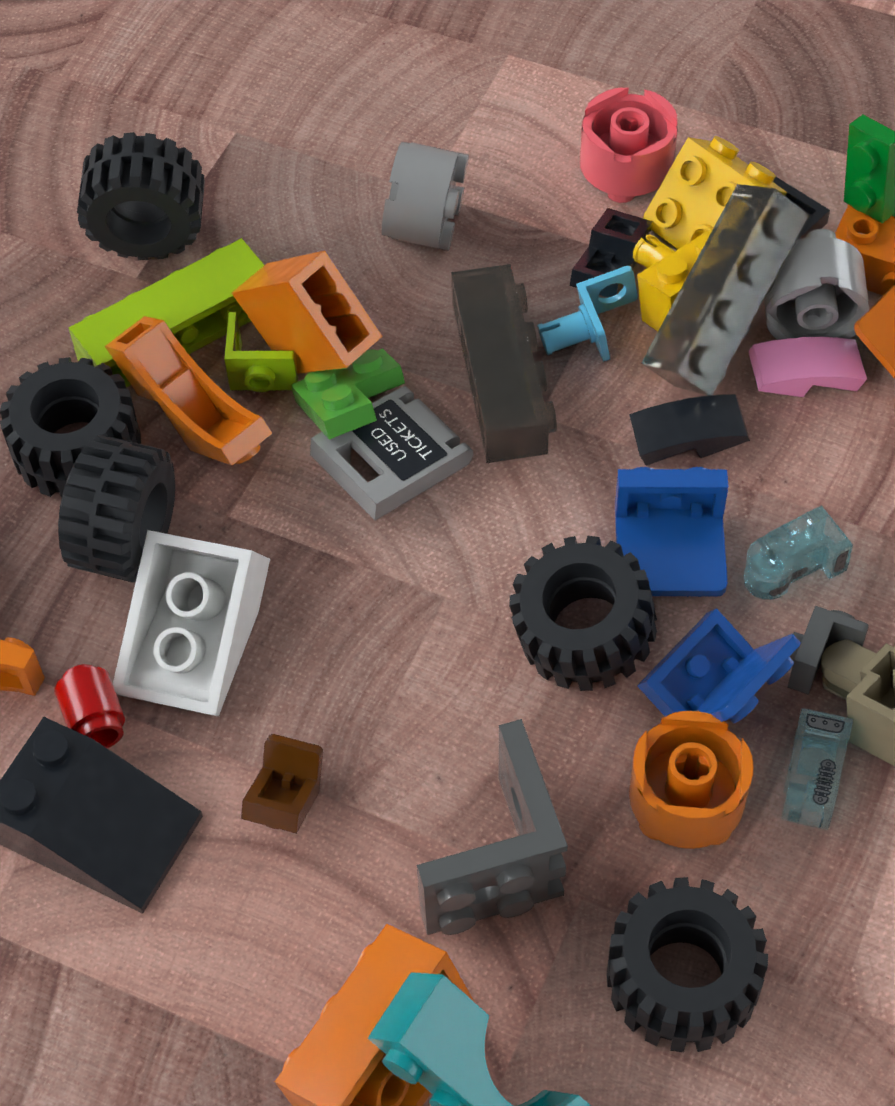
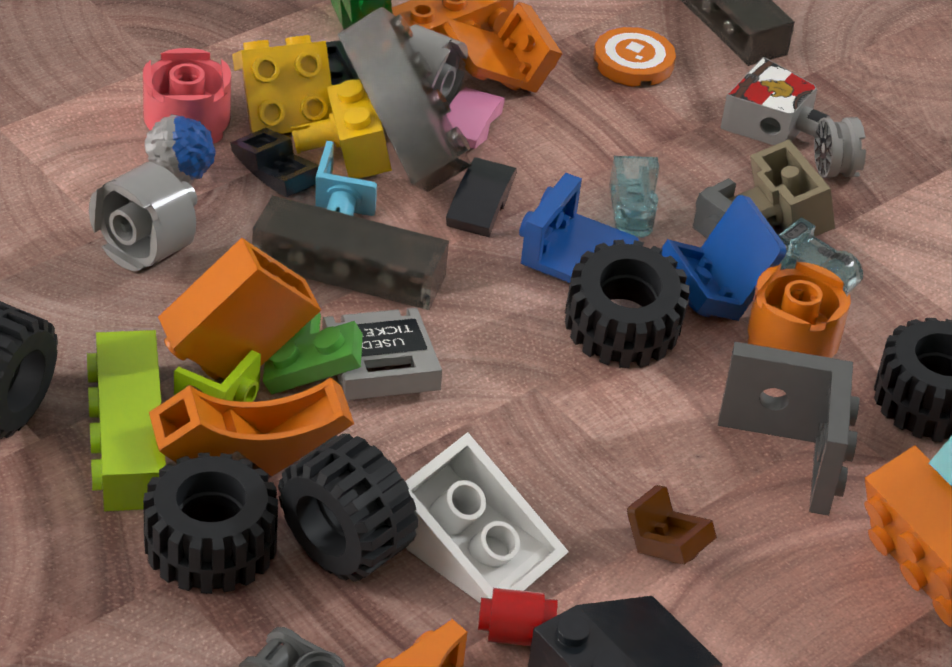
camera: 70 degrees left, 15 degrees down
none -> piece [144,114,216,185]

